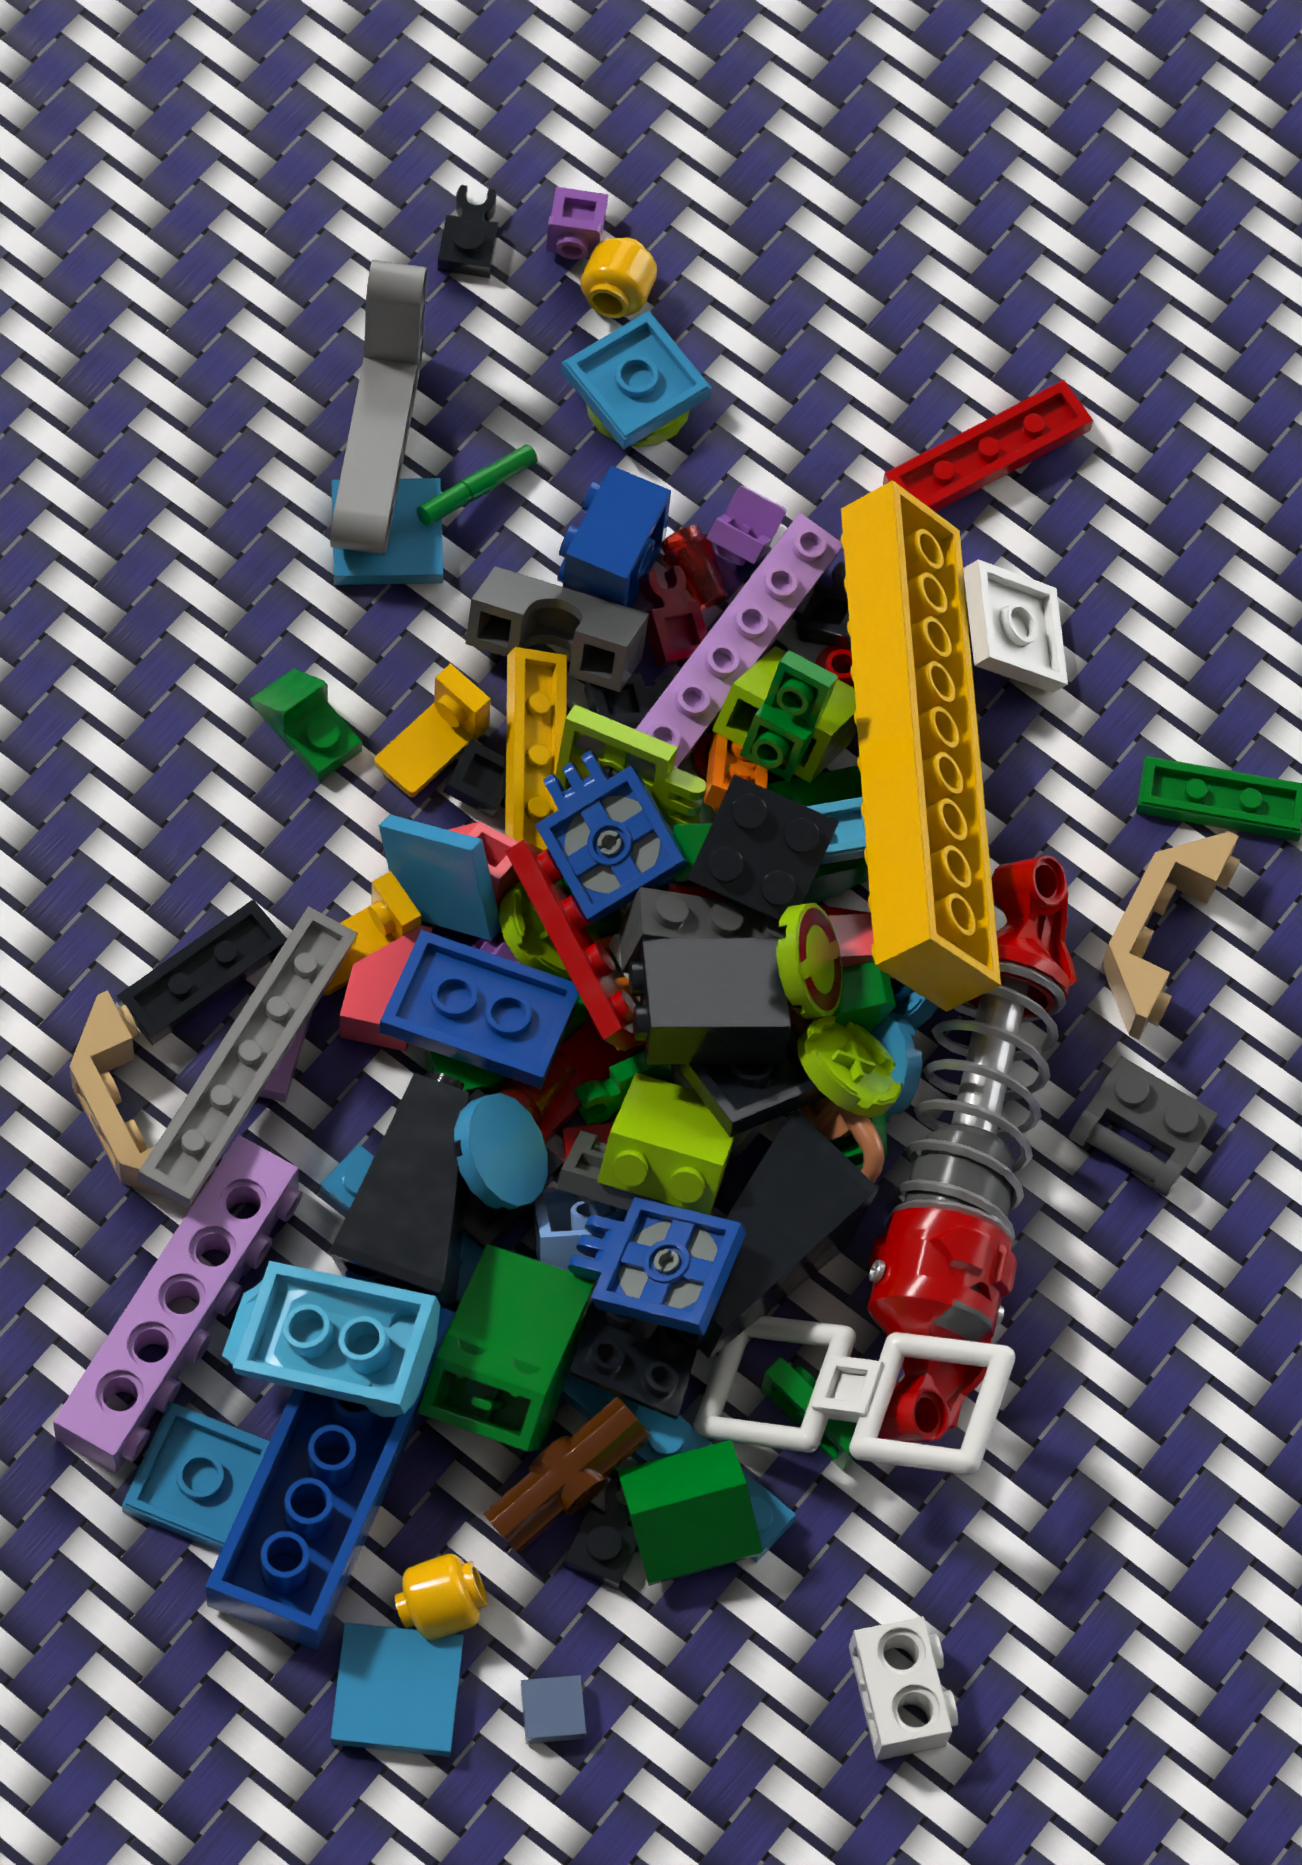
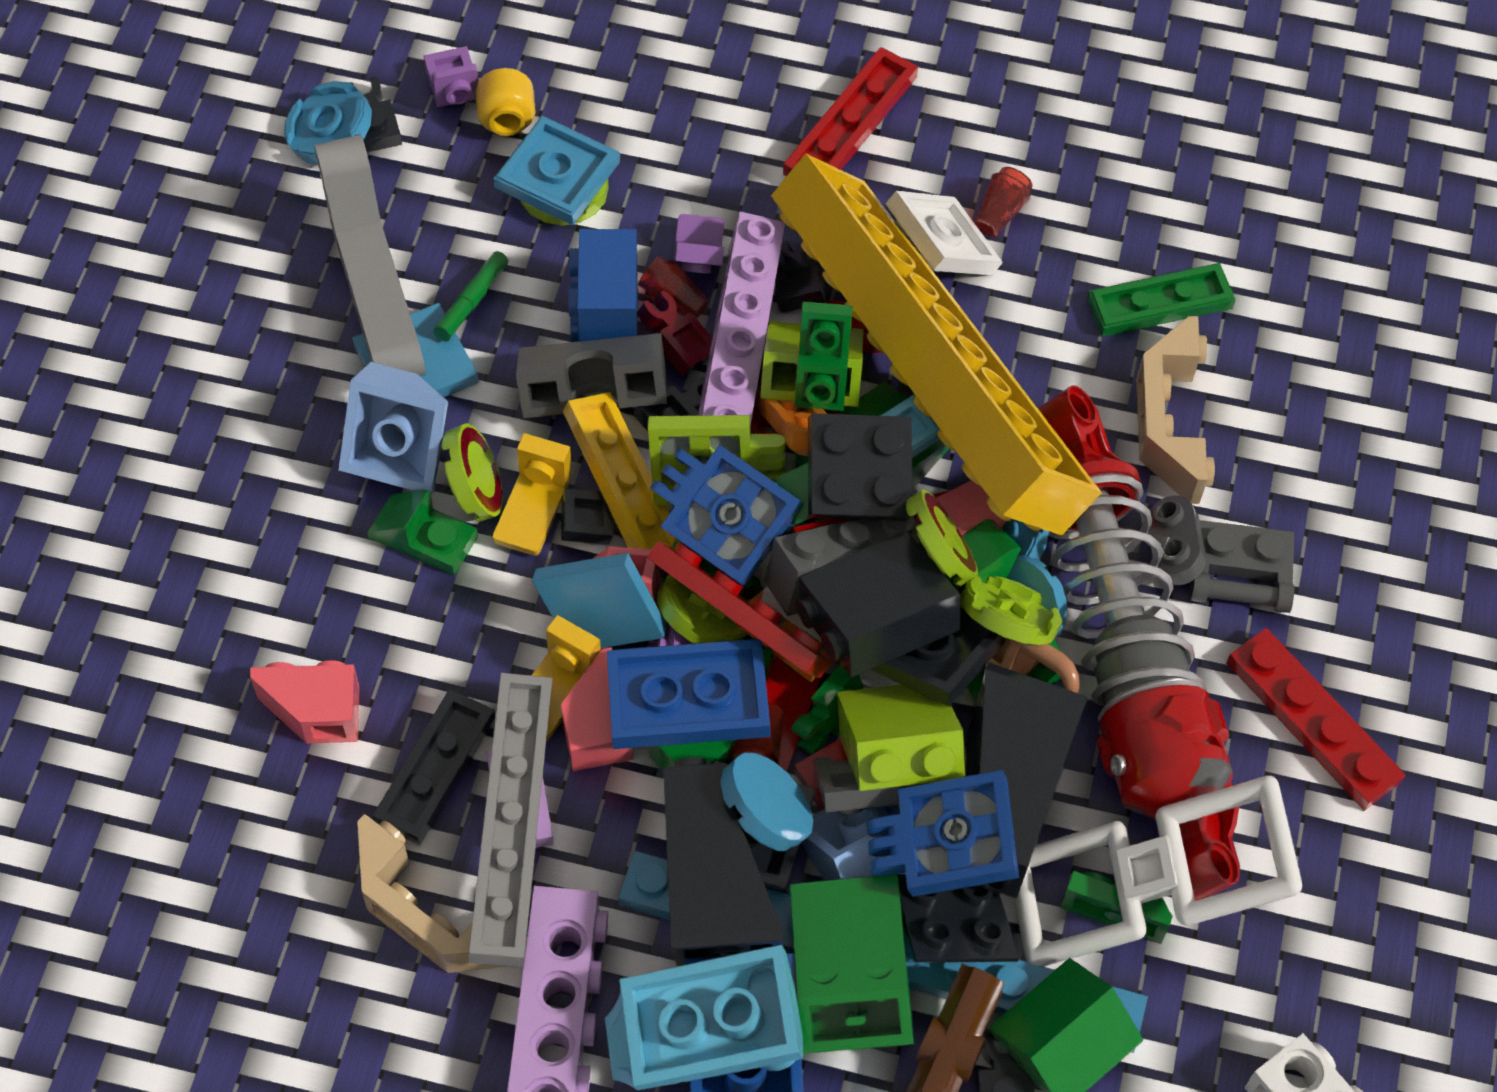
camera: 20 degrees left, 5 degrees down
none -> coral slope [250,660,360,744]
none -> dark azure tile [284,81,372,165]
none -> light blue slope [338,362,448,495]
none -> lime tile [442,423,503,522]
none -> clear red cone [974,167,1033,237]
none -> dark grey plate [1148,496,1206,585]
none -> red plate [1226,628,1406,811]

